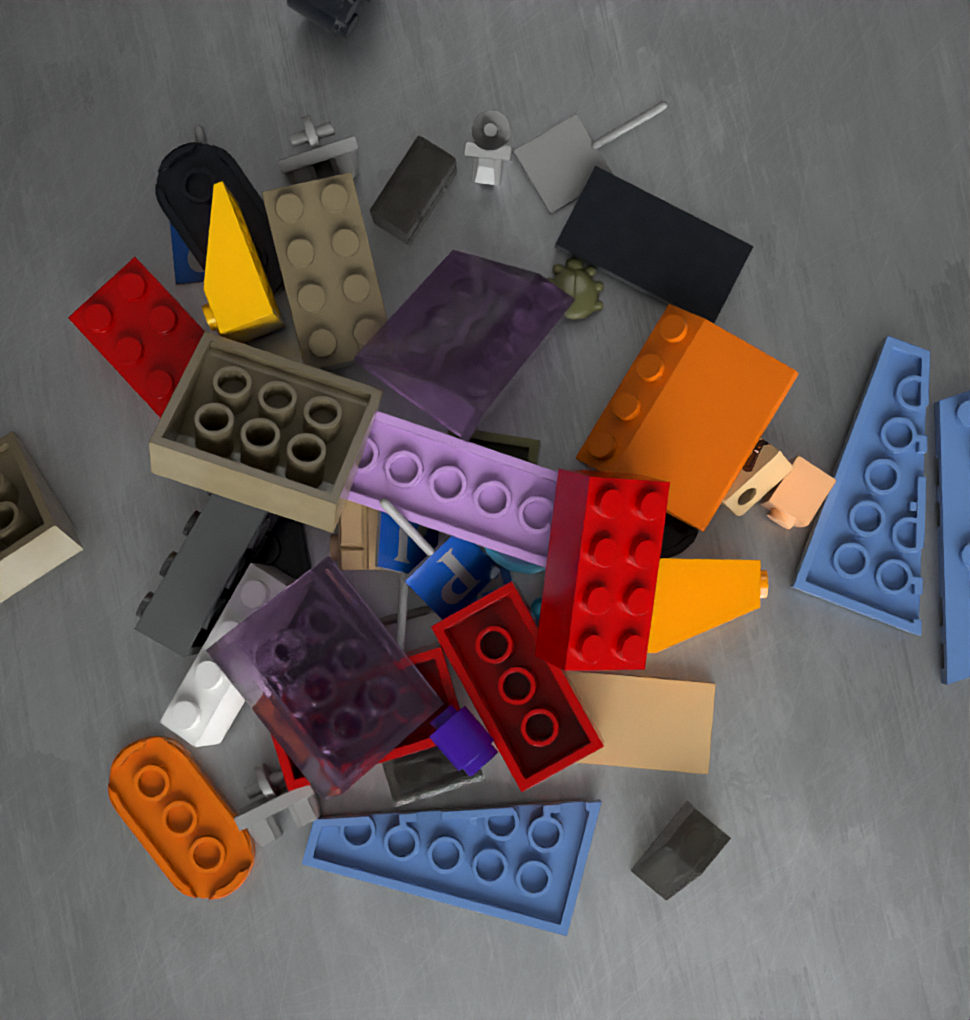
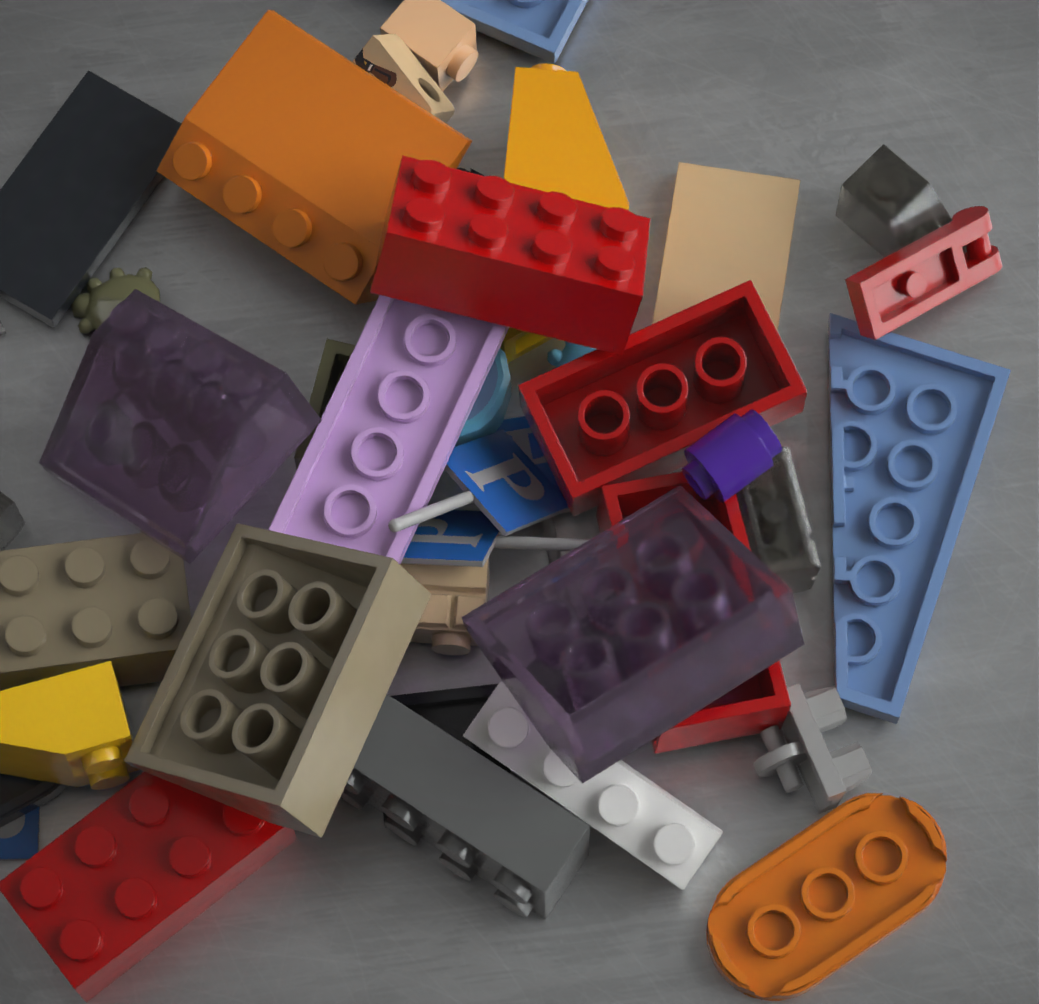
camera: 90 degrees left, 15 degrees down
none -> plate [845,206,1003,340]

